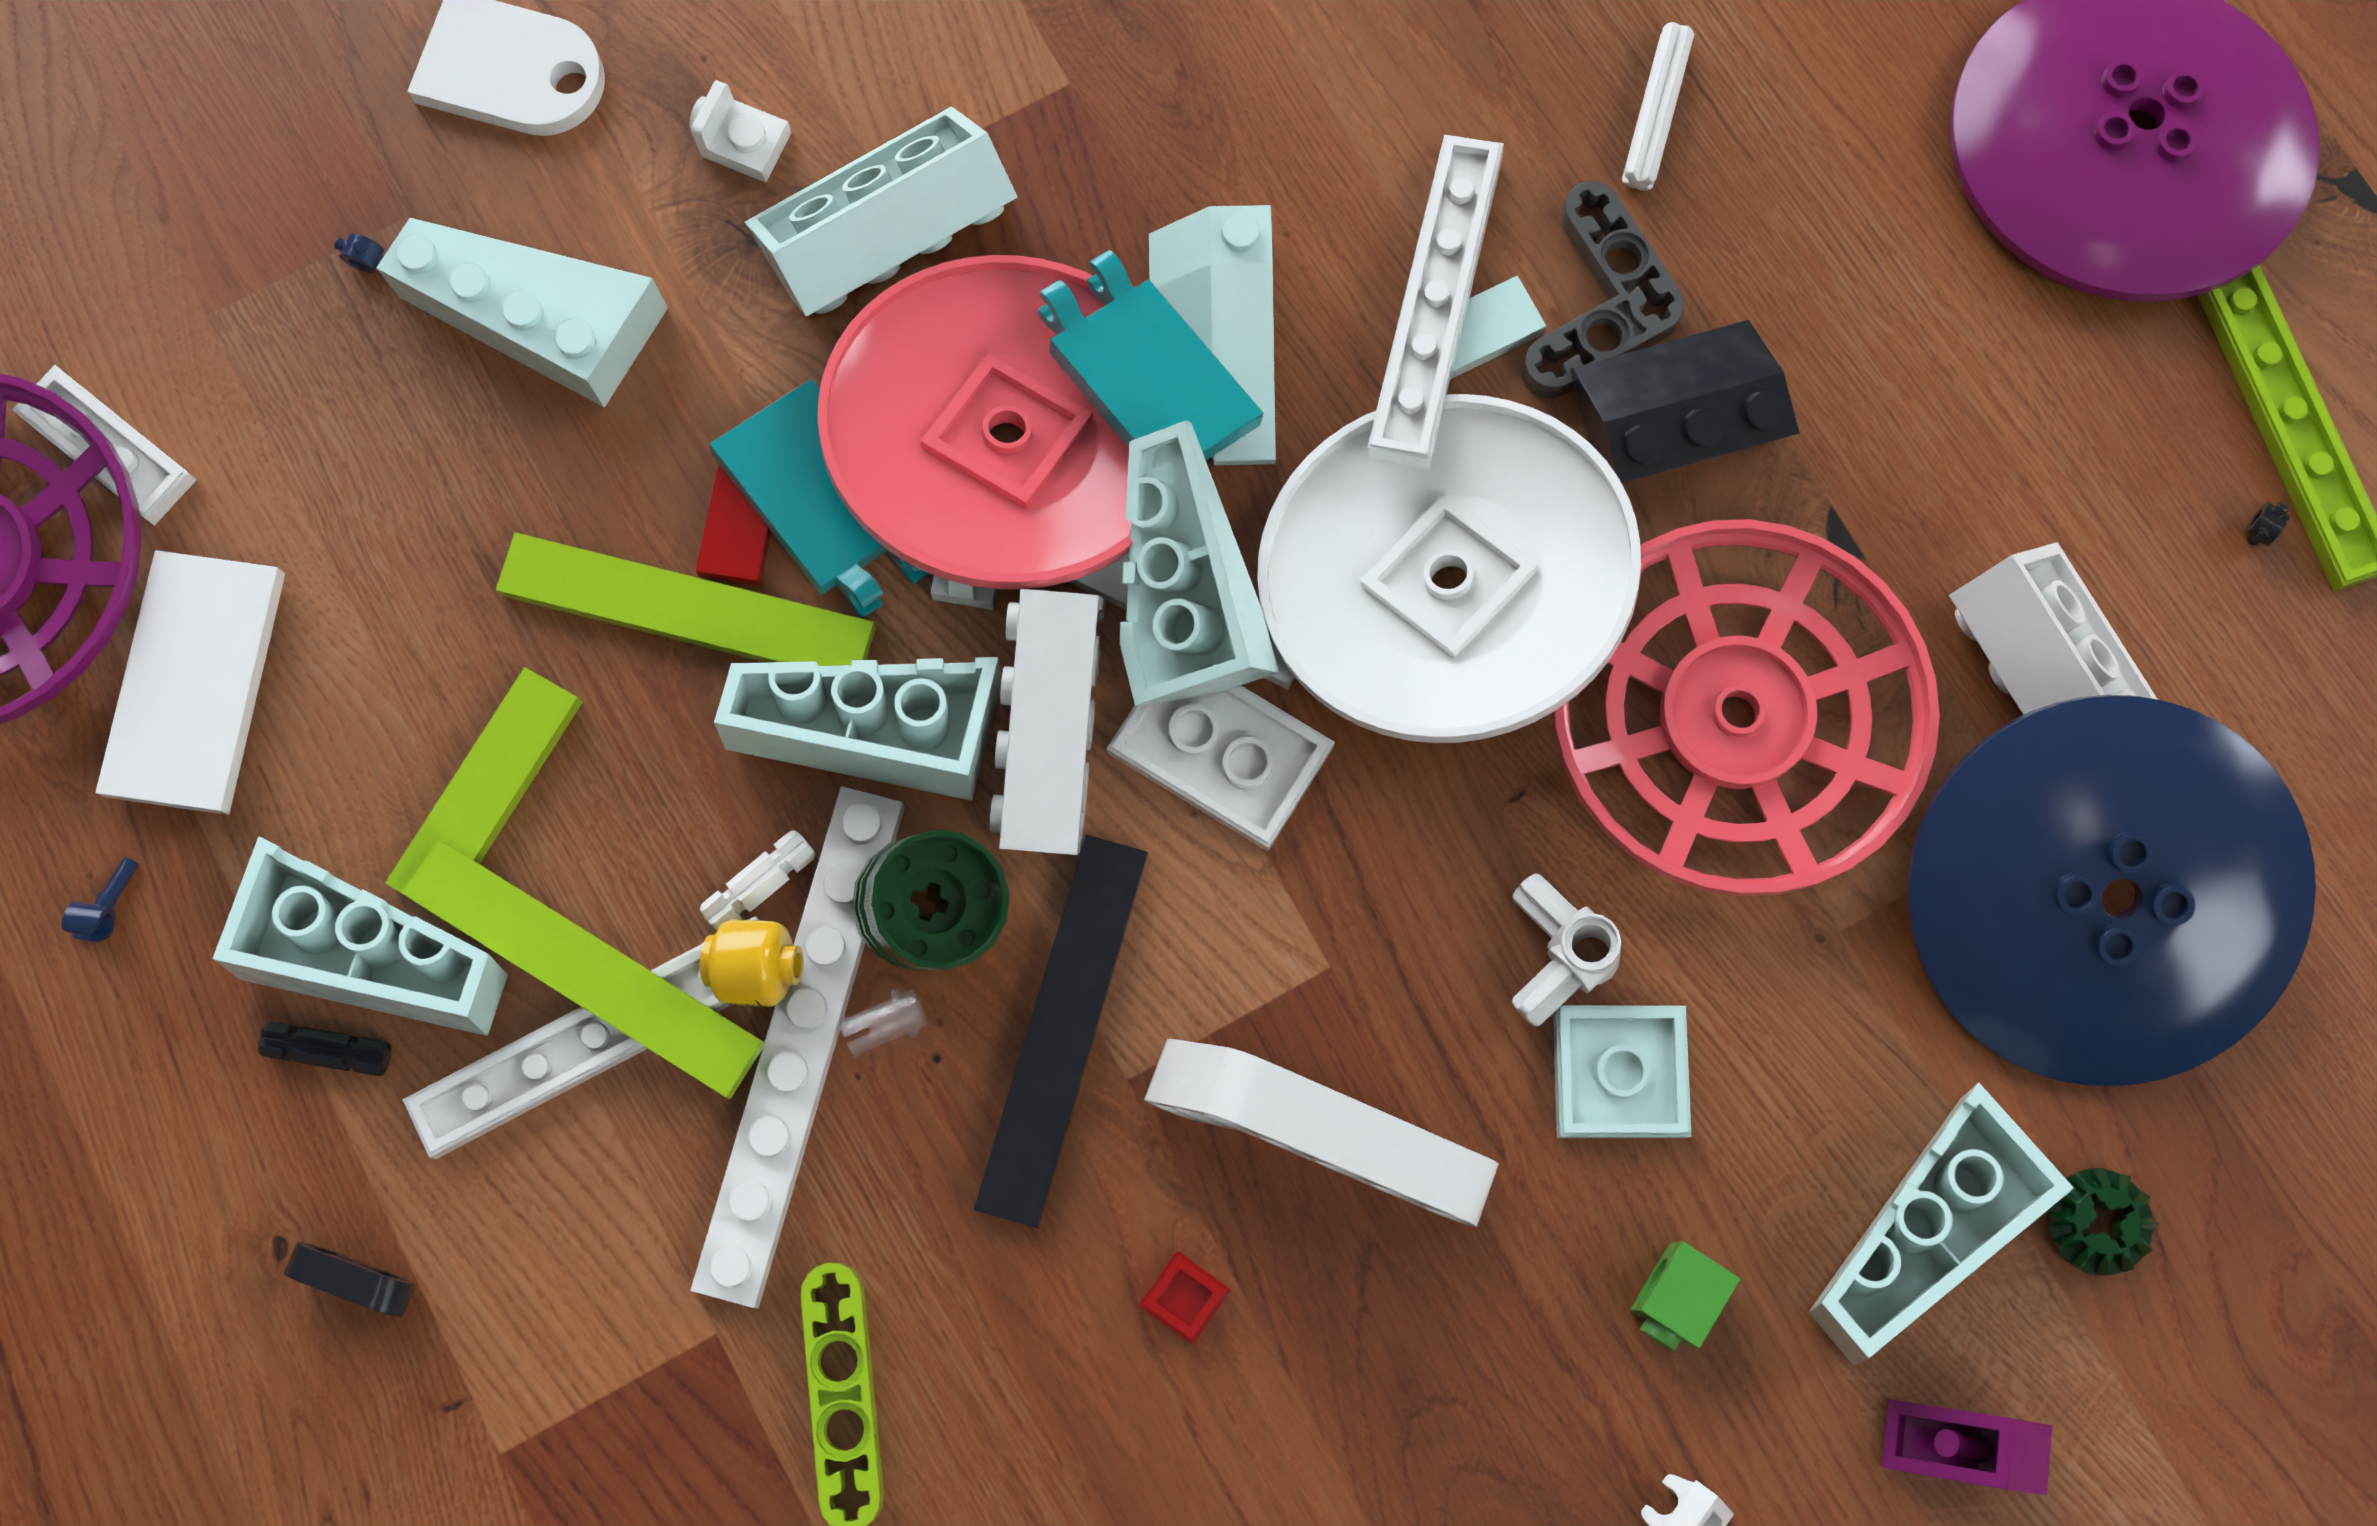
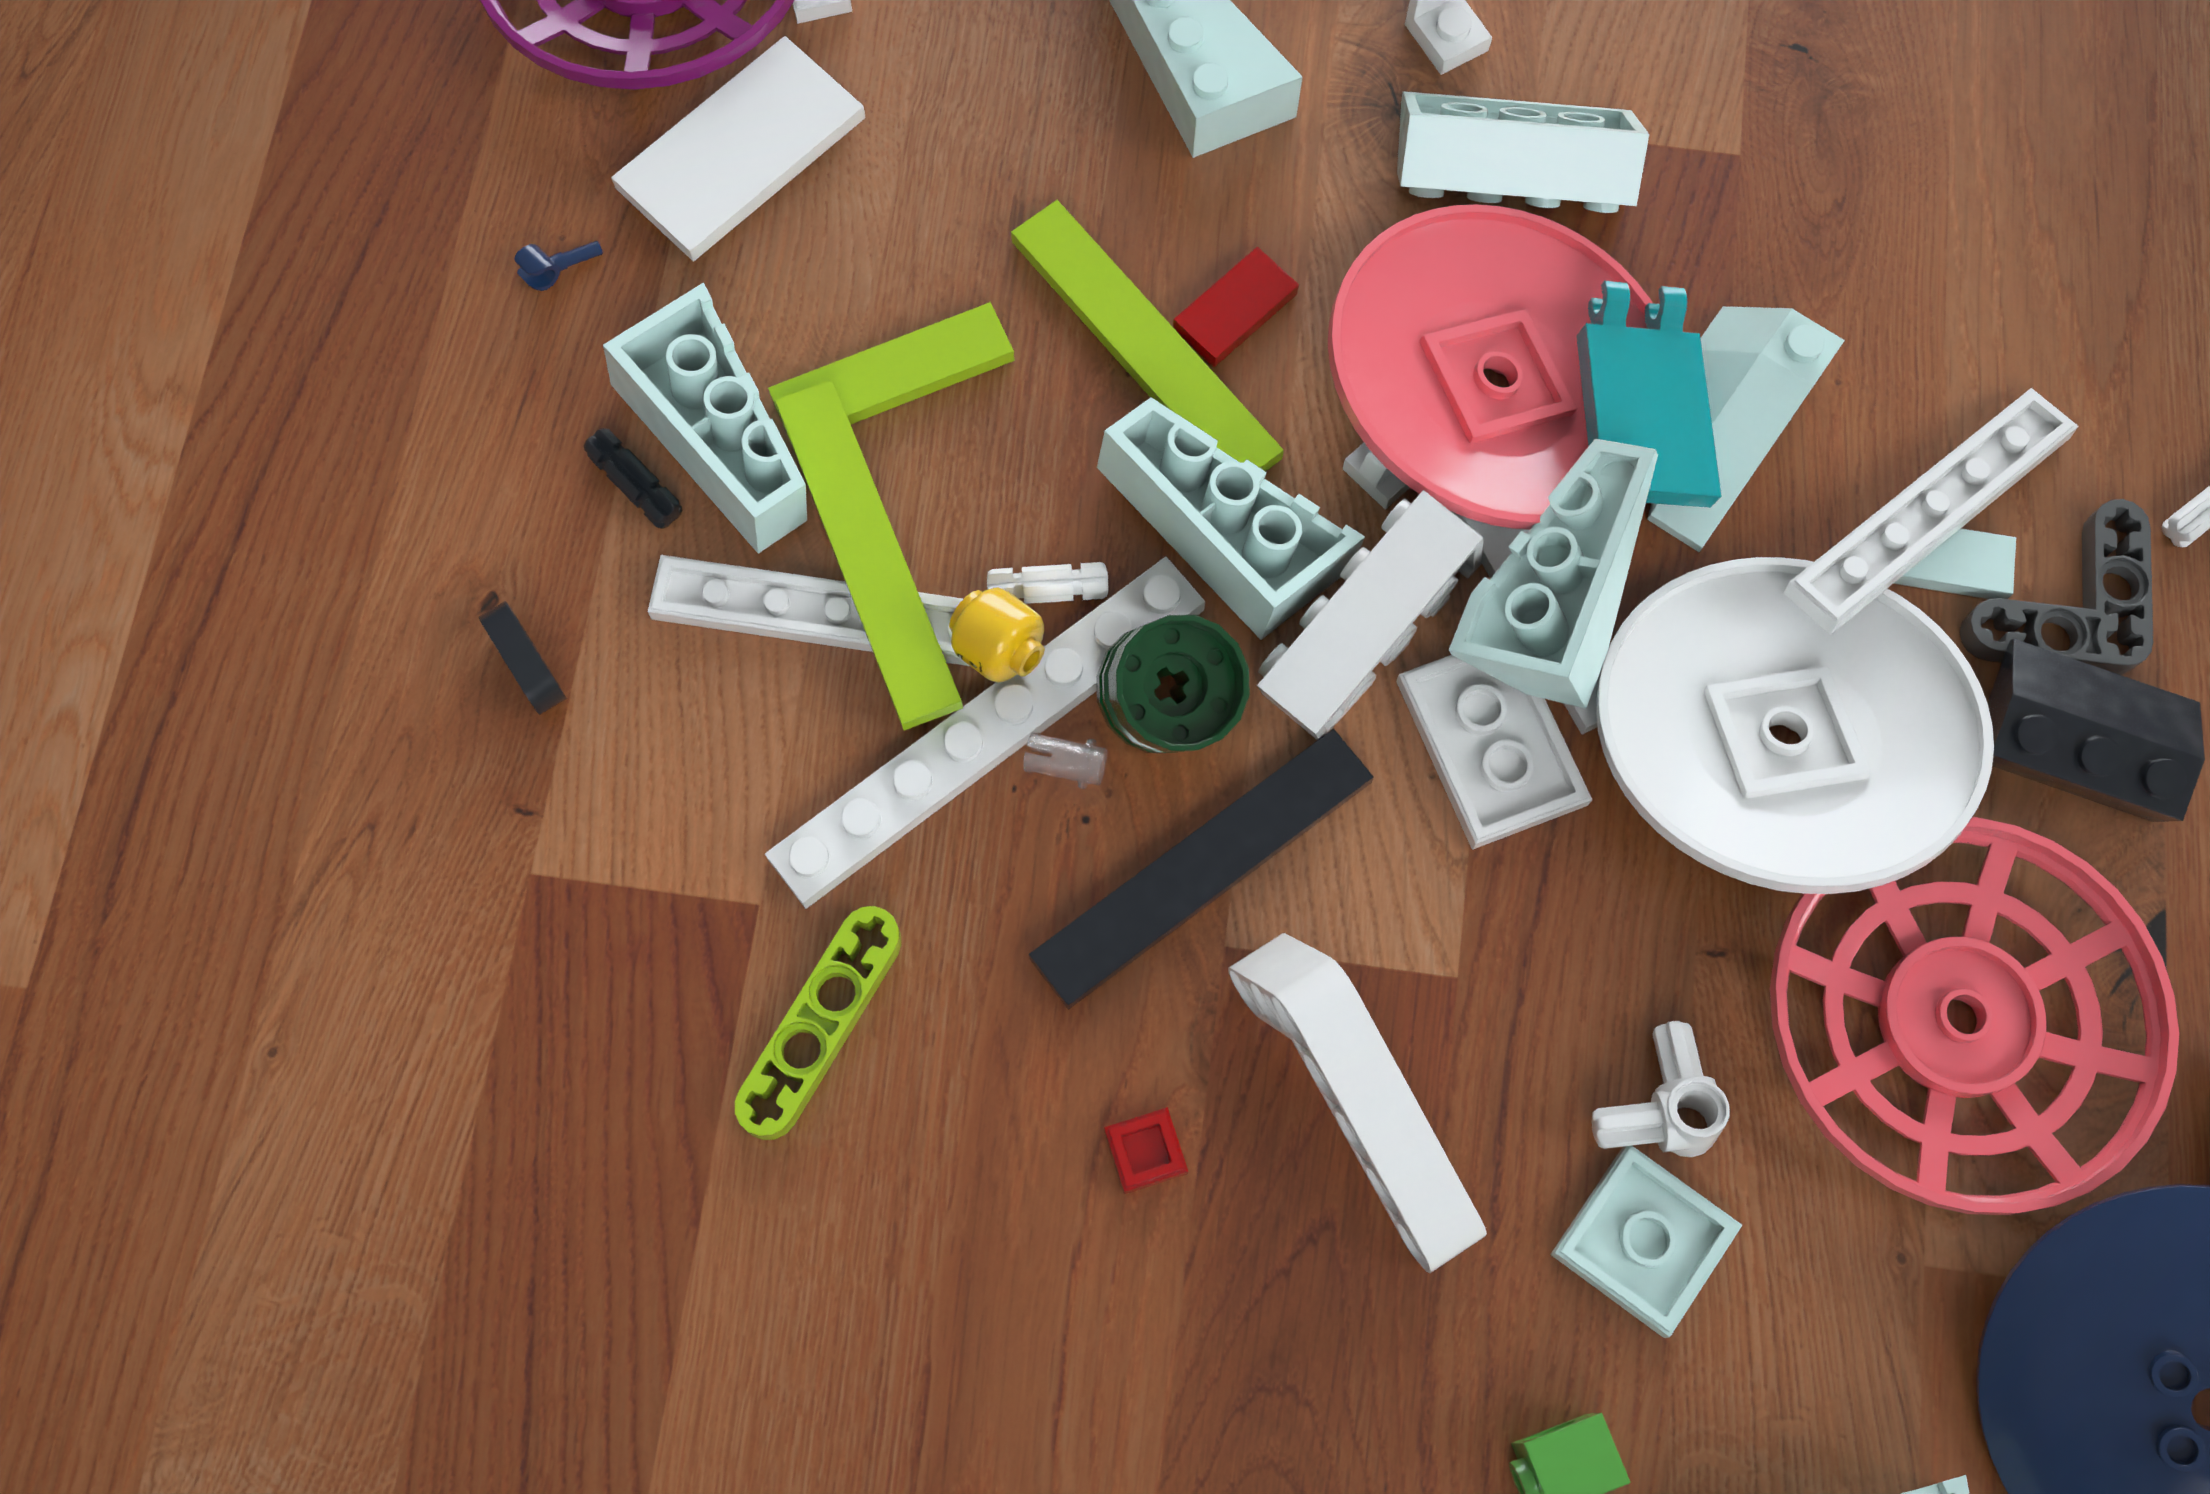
camera: 35 degrees right, 5 degrees down
teal tile [709,378,930,619] -> none

